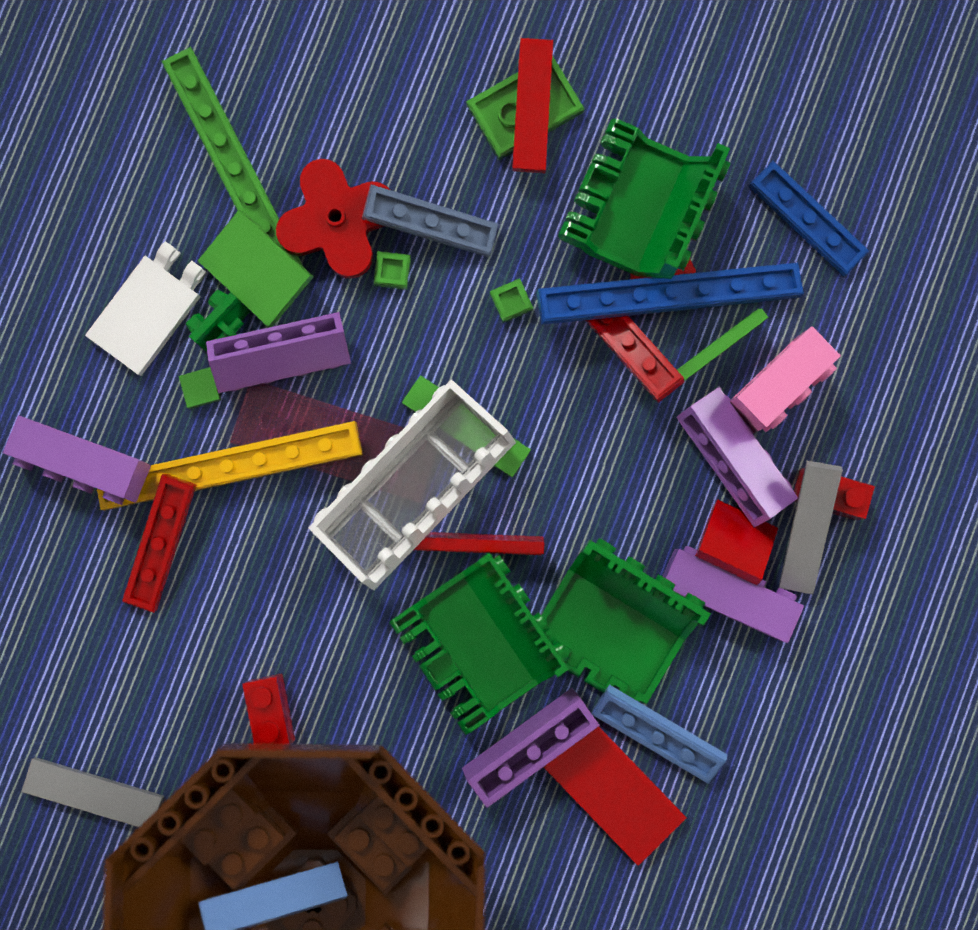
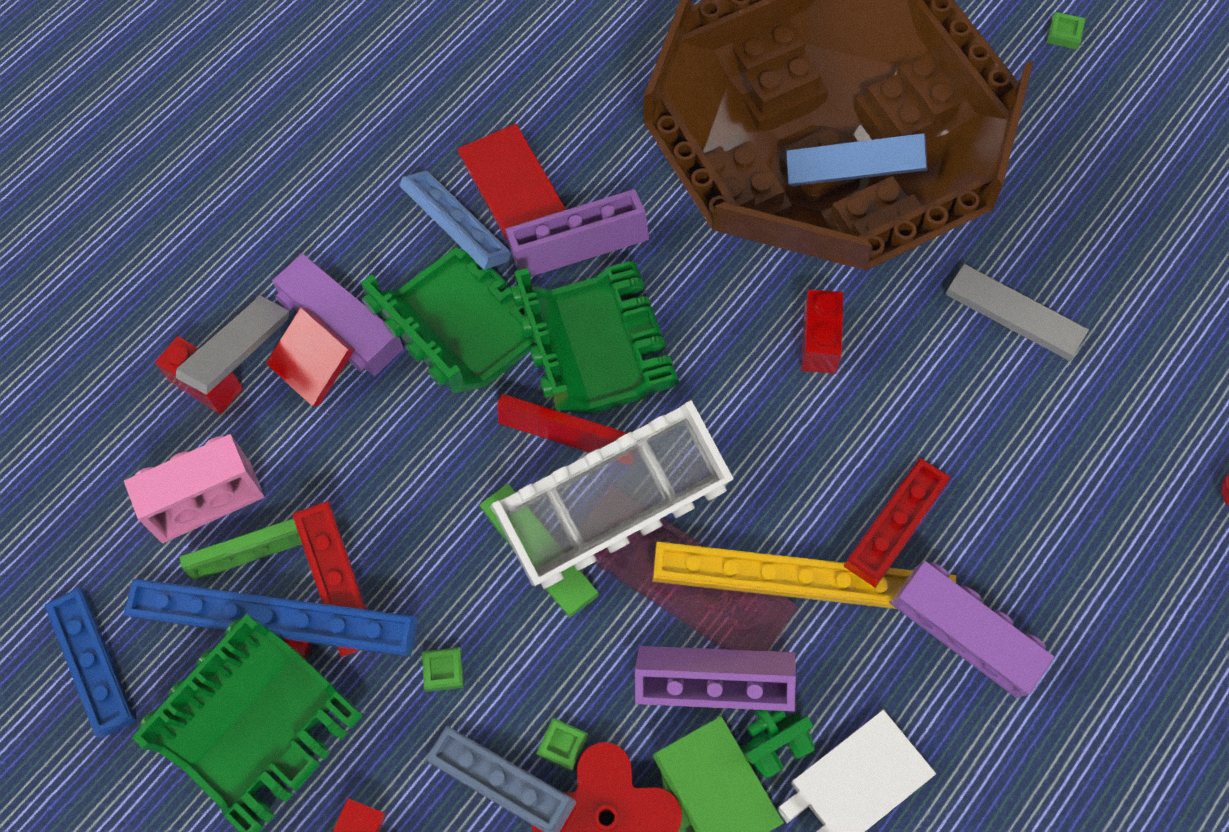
camera: 160 degrees left, 20 degrees down
bright green tile [179,367,222,409] -> none
medium lavender brick [676,387,798,527] -> none

